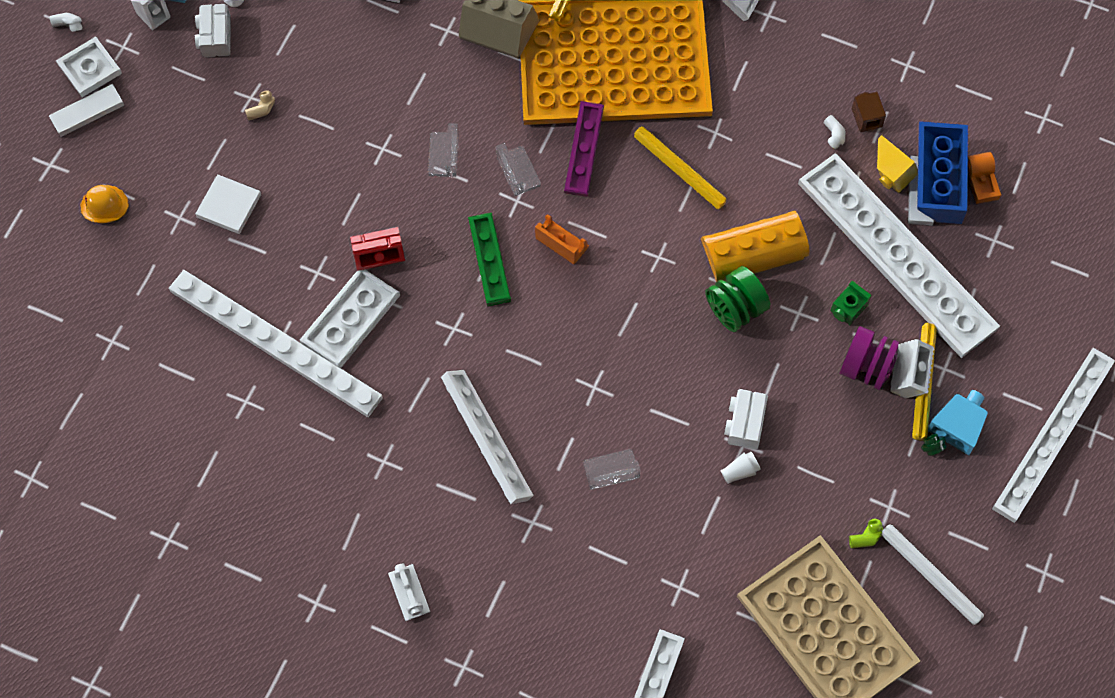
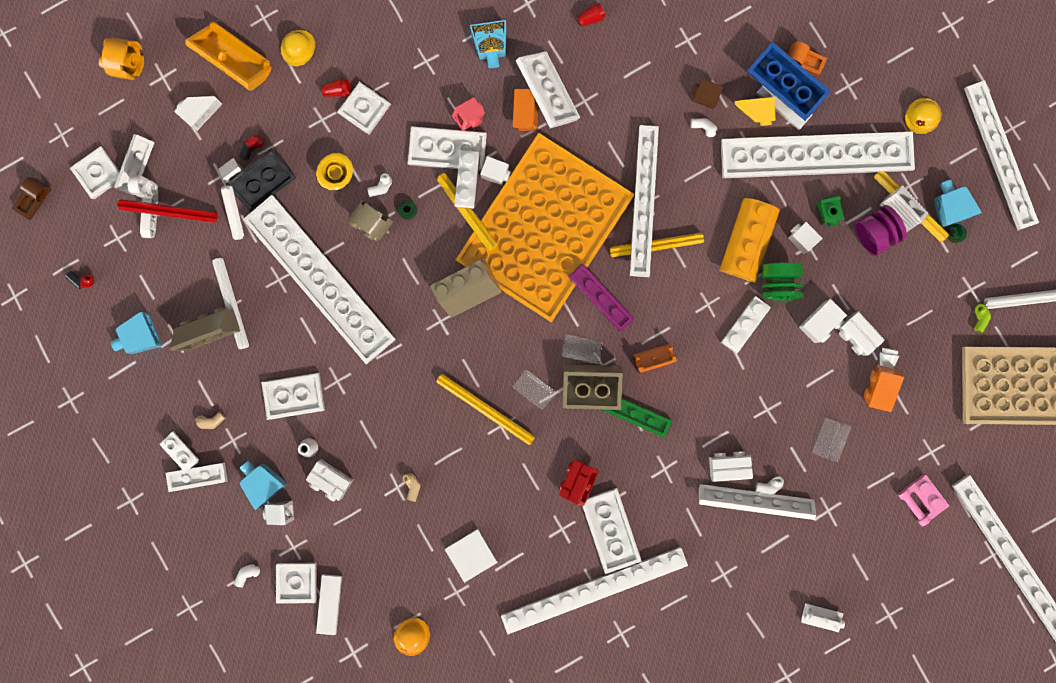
camera: 50 degrees left, 20 degrees up
none -> yellow axle [436,374,535,445]
none -> dark tan slope [563,364,623,410]
none -> white plate [630,125,659,277]
none -> white brick [709,451,753,482]
none -> white plate [720,296,771,354]
none -> white arm [755,476,784,494]
none -> white brick [788,222,822,254]
none -> white brick [799,299,847,343]
none -> orange brick [864,365,904,412]
none -> bright pink plate [898,474,949,526]
none -> yellow hat [905,98,942,134]

